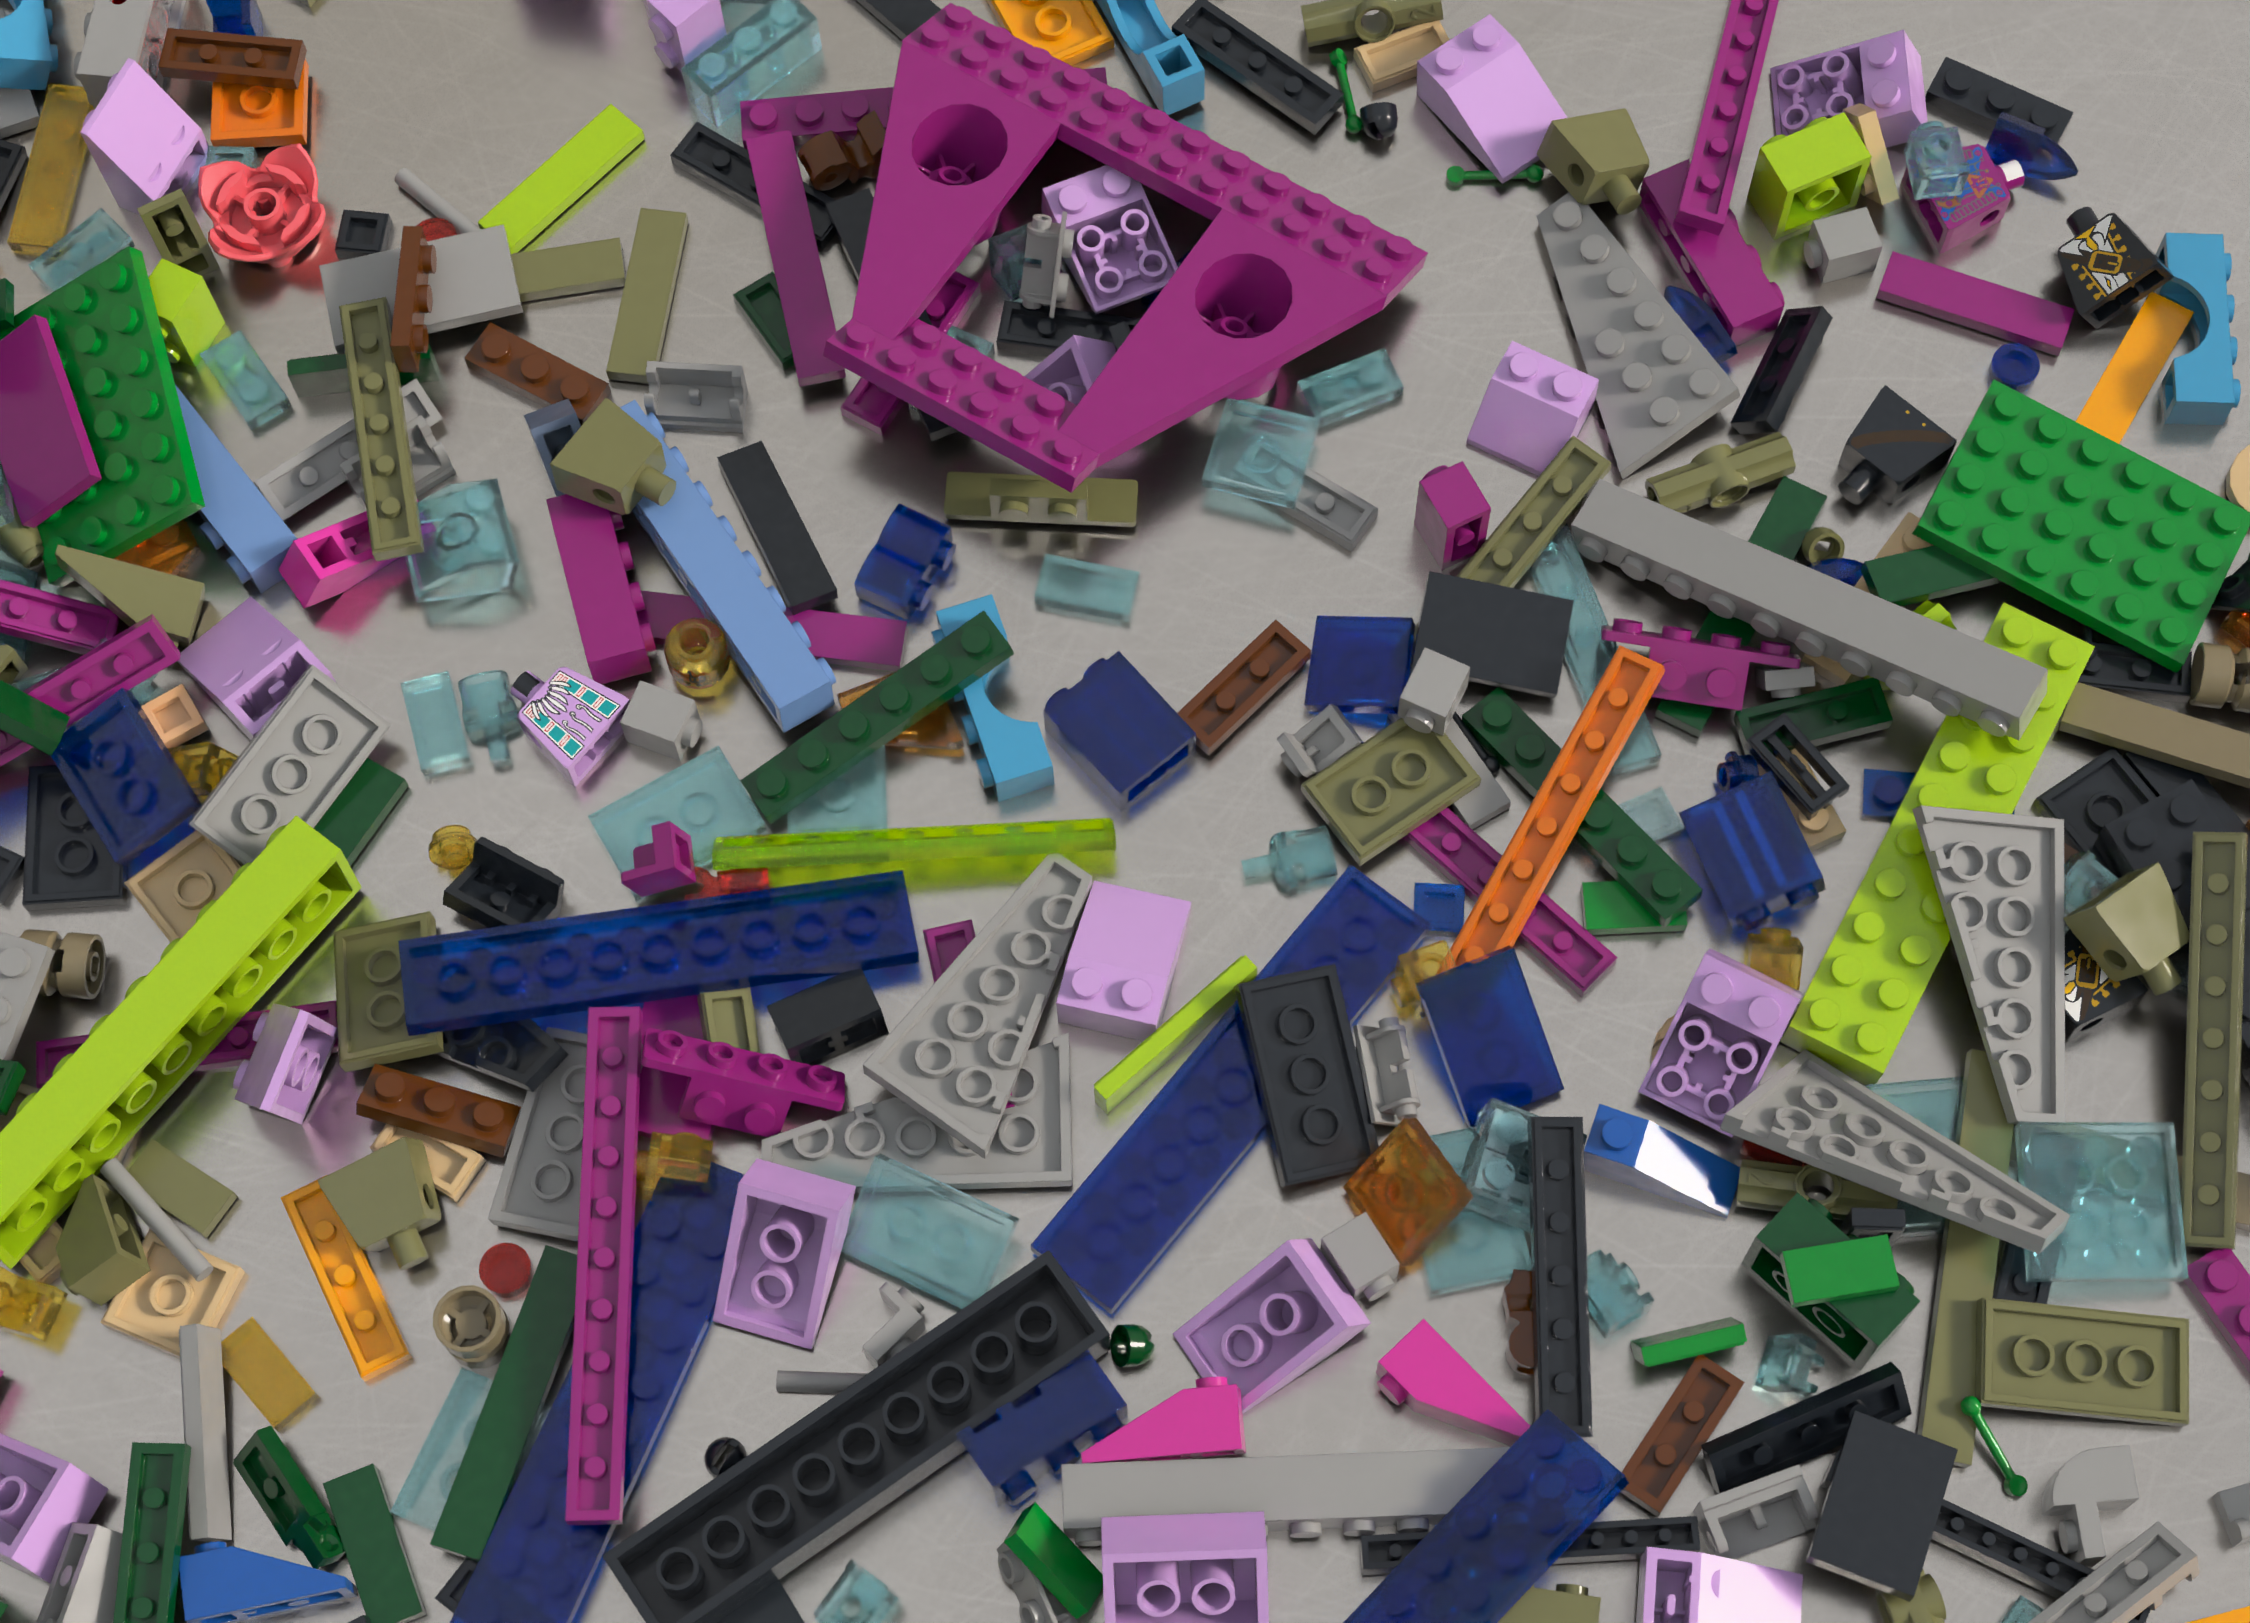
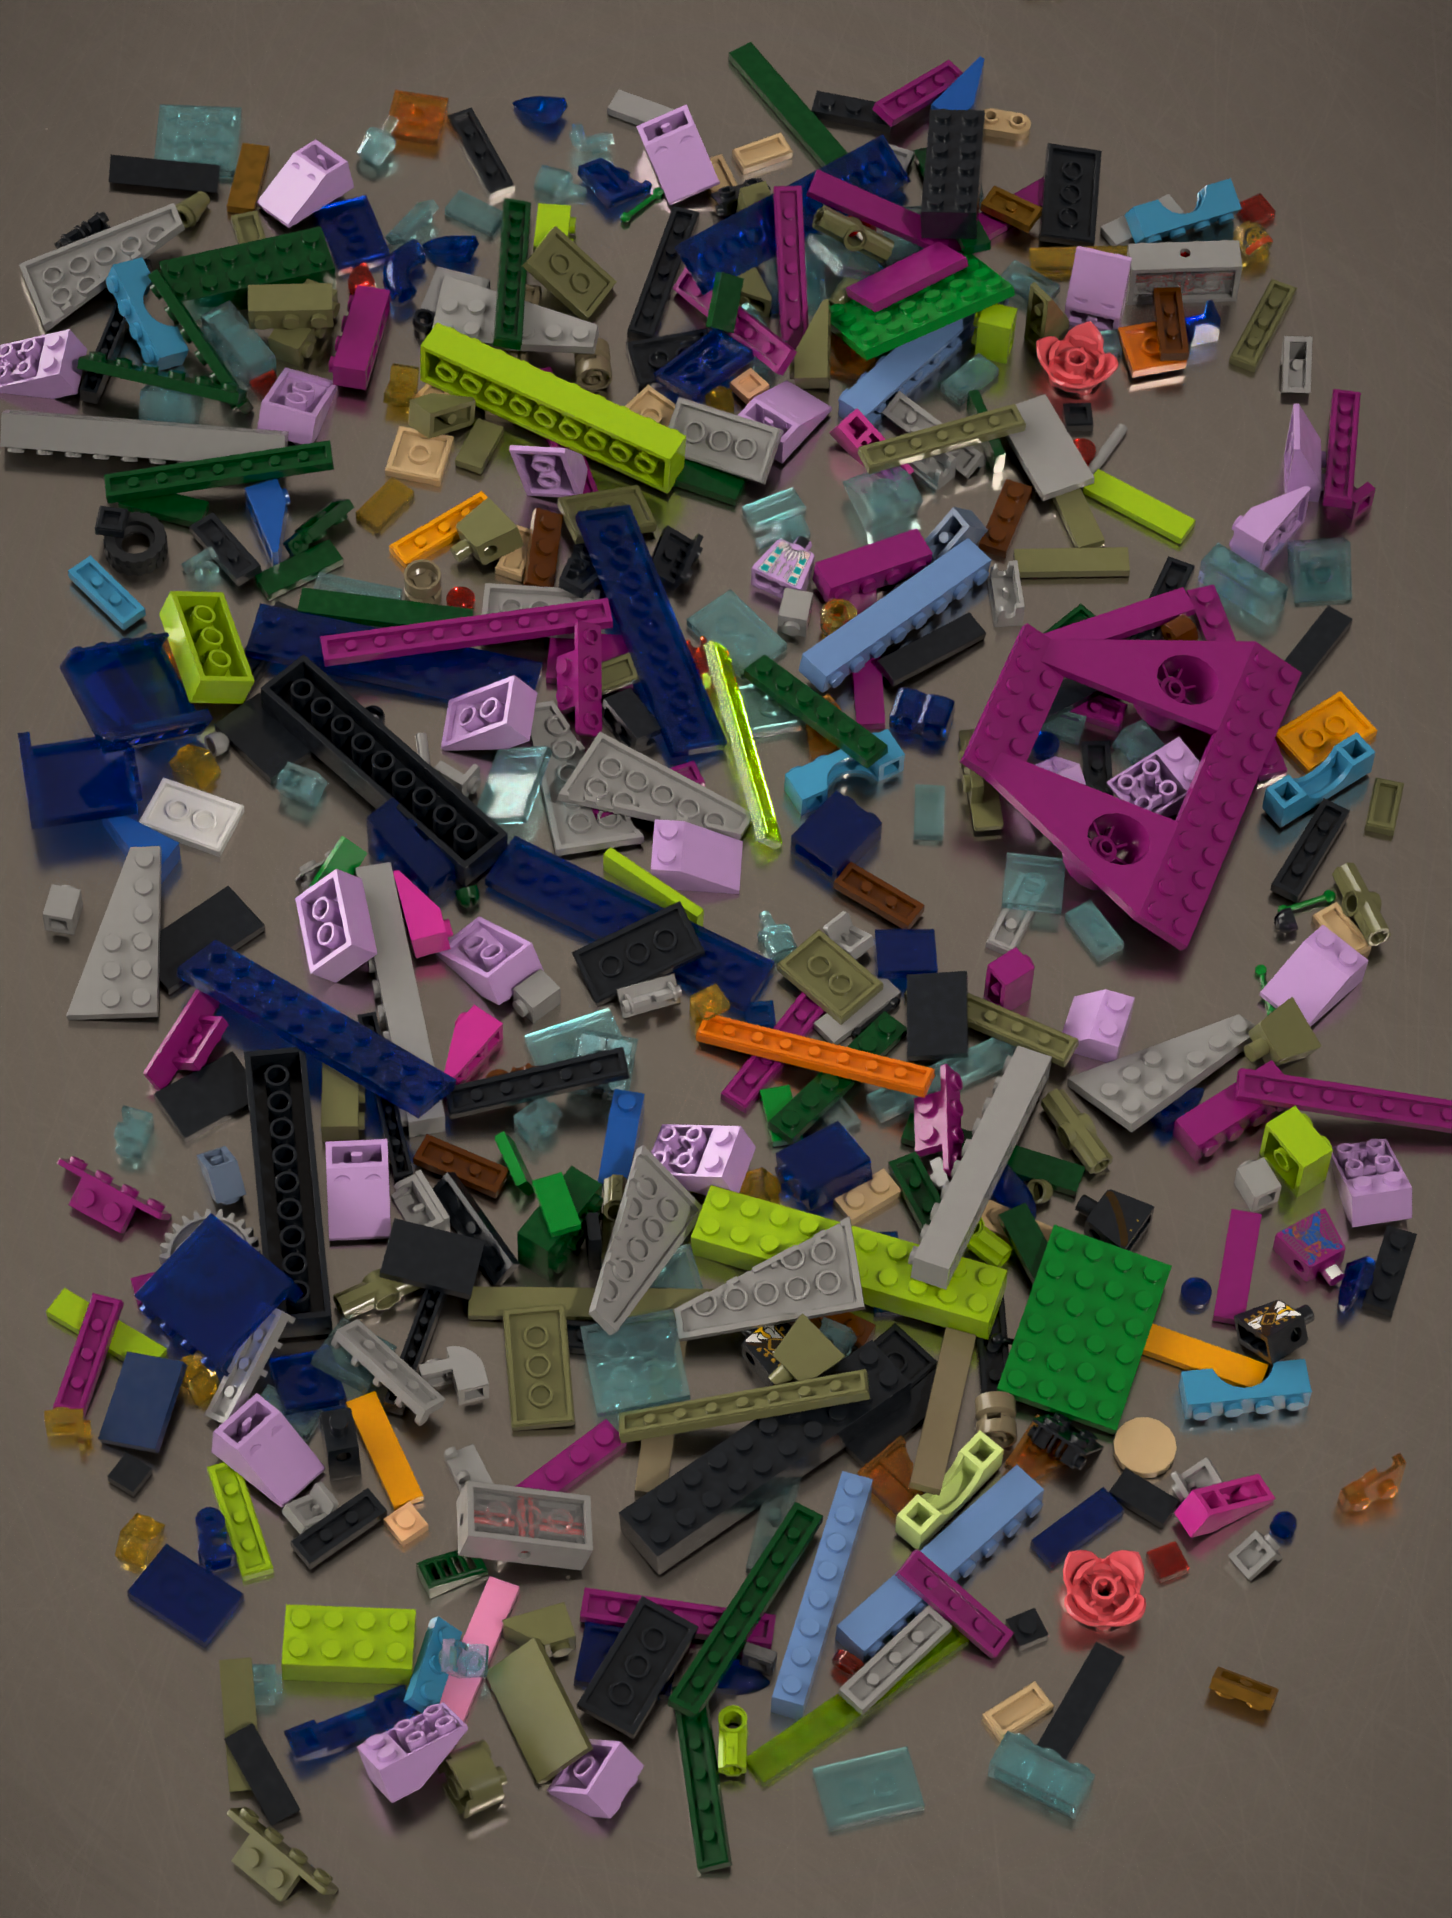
camera: 75 degrees right, 10 degrees down
light grey bar [100,1158,213,1282] -> none
light grey tile [179,1324,232,1542] -> none
reddish brown plate [390,226,437,372] -> none
clear yellow plate [428,825,477,870] -> none
olive torso [550,398,676,515] -> none
magenta panel [620,821,696,897] -> none
clear yellow bracket [636,1132,714,1201] -> none
light grey hinge [1019,211,1075,318] -> none
clear orange plate [1343,1118,1474,1267] -> none
light grey brick [1398,648,1470,736] -> none
clear blue tile [1415,945,1564,1128] -> none
clear blue plate [1716,751,1759,800] -> none
black plate [1730,306,1833,434] -> none
black tile [1744,712,1850,820] -> none
clear light blue tile [1755,1333,1825,1394] -> none
tan plate [1843,103,1900,205] -> none
clear light blue brick [1904,121,1970,200] -> none
green hinge [1960,1395,2028,1496] -> none

